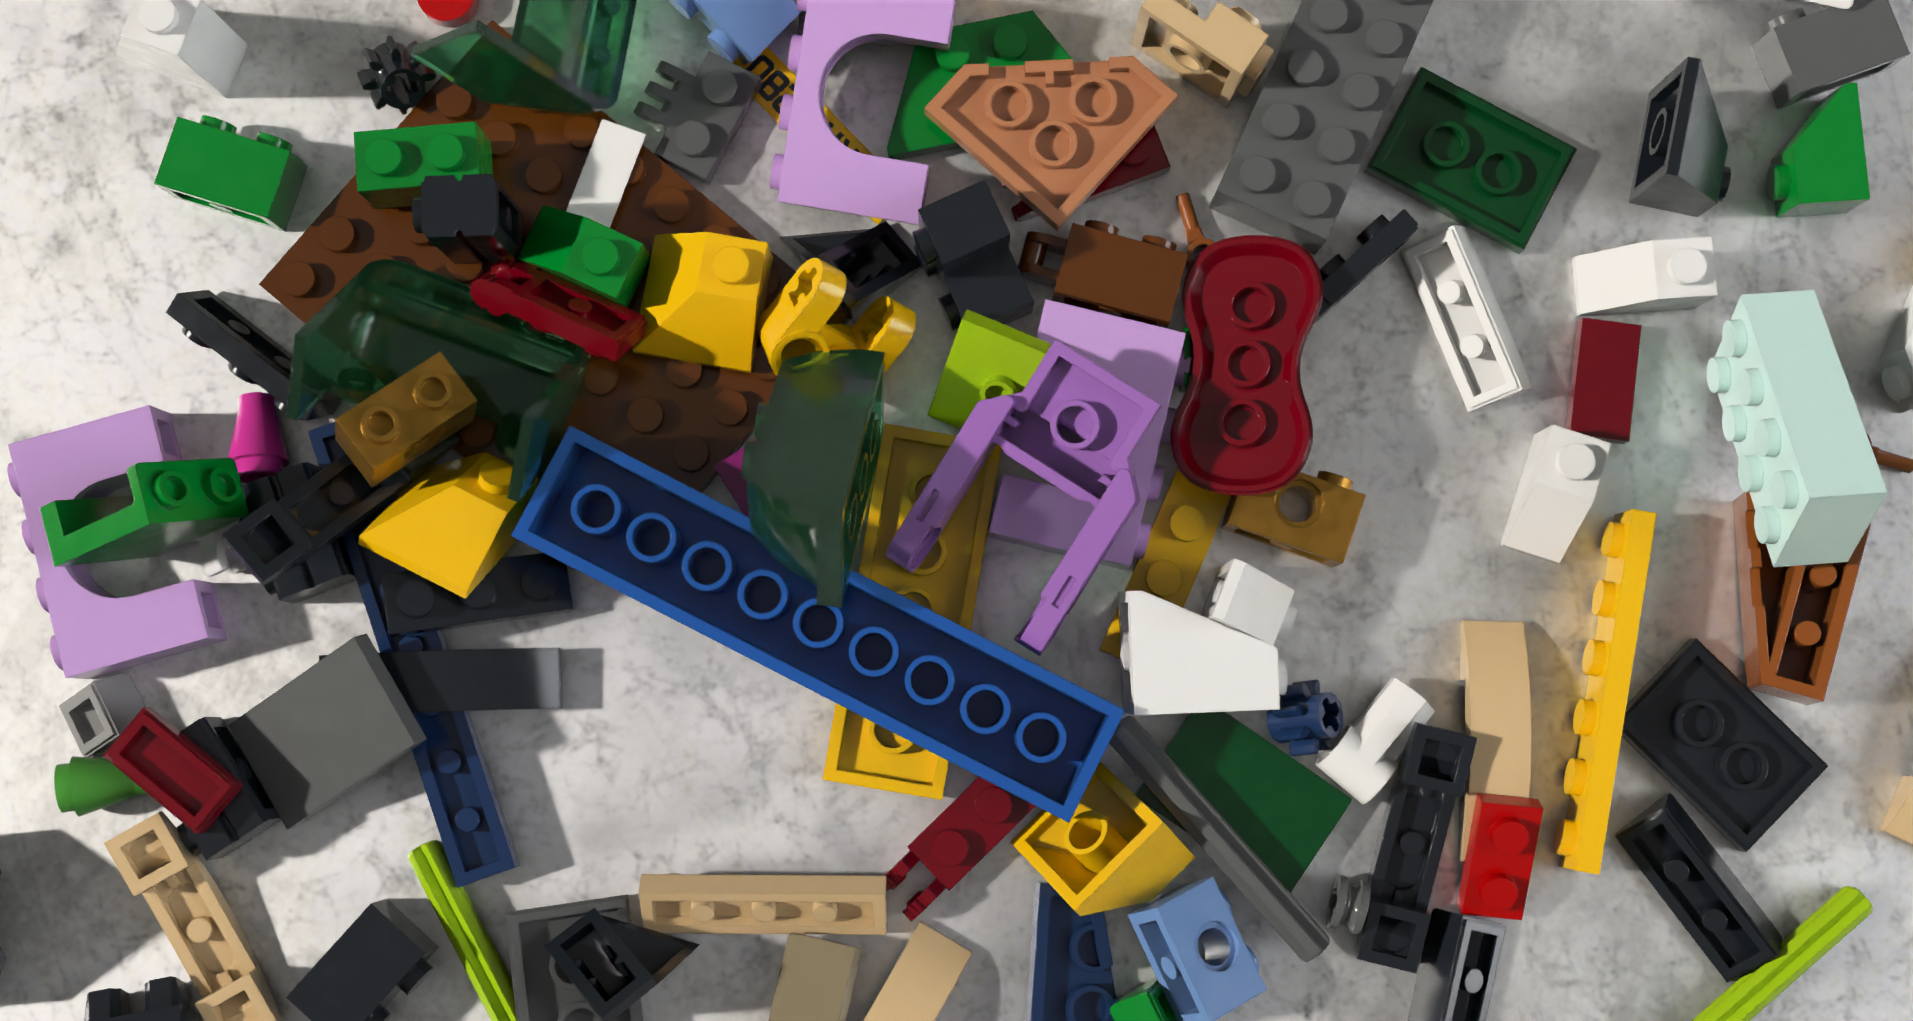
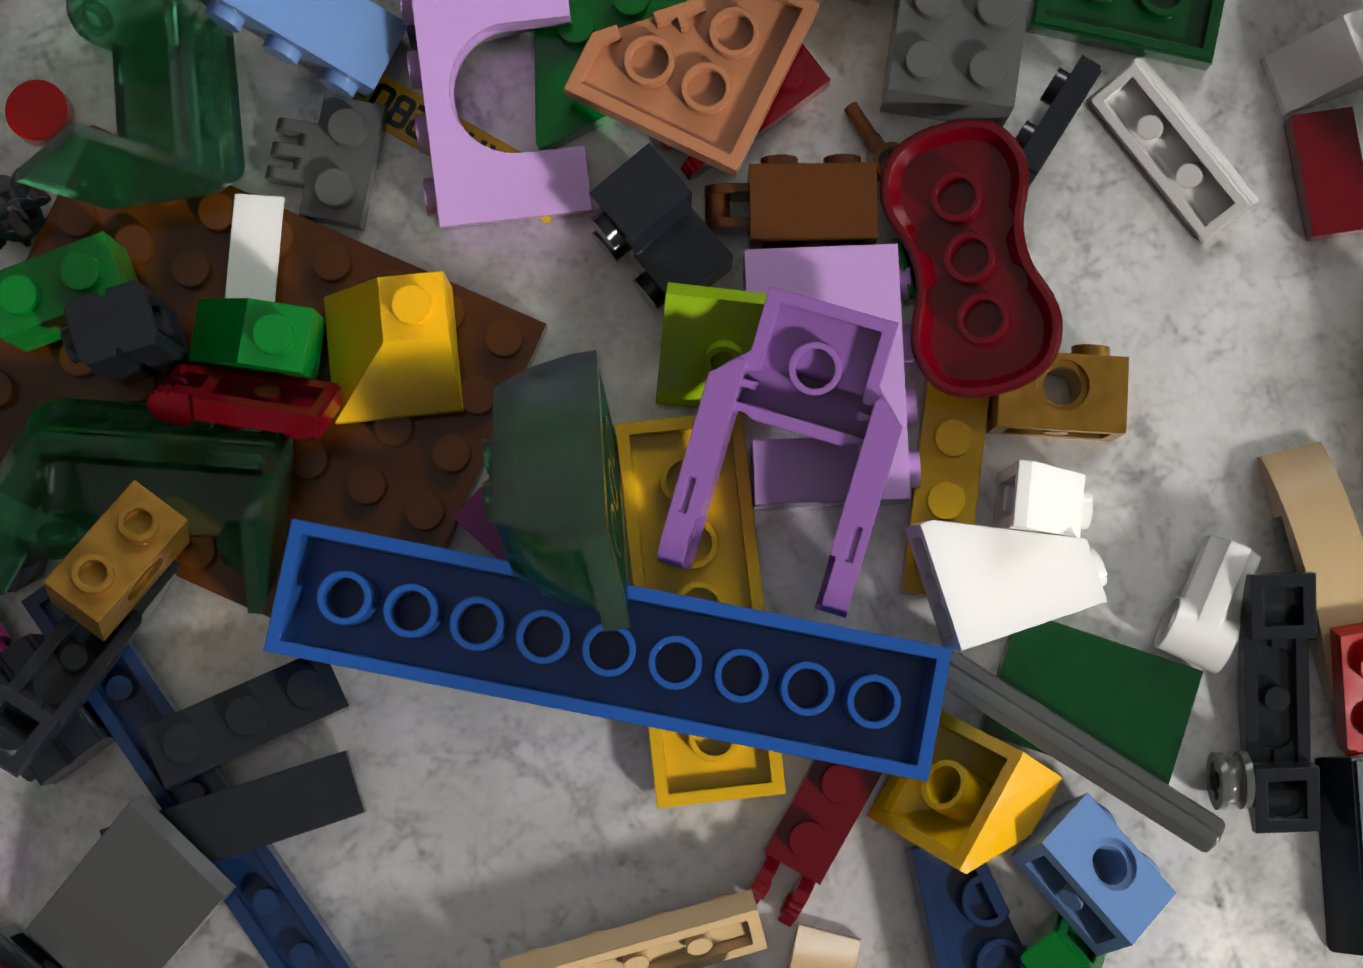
camera: 15 degrees left, 0 degrees up
yellow slope [358,452,538,599] -> none
yellow piece [757,258,916,406] -> none
black slope [780,221,921,324] -> none
dark blue gear [1267,679,1343,756] -> none
white slope [1500,424,1611,564] -> none

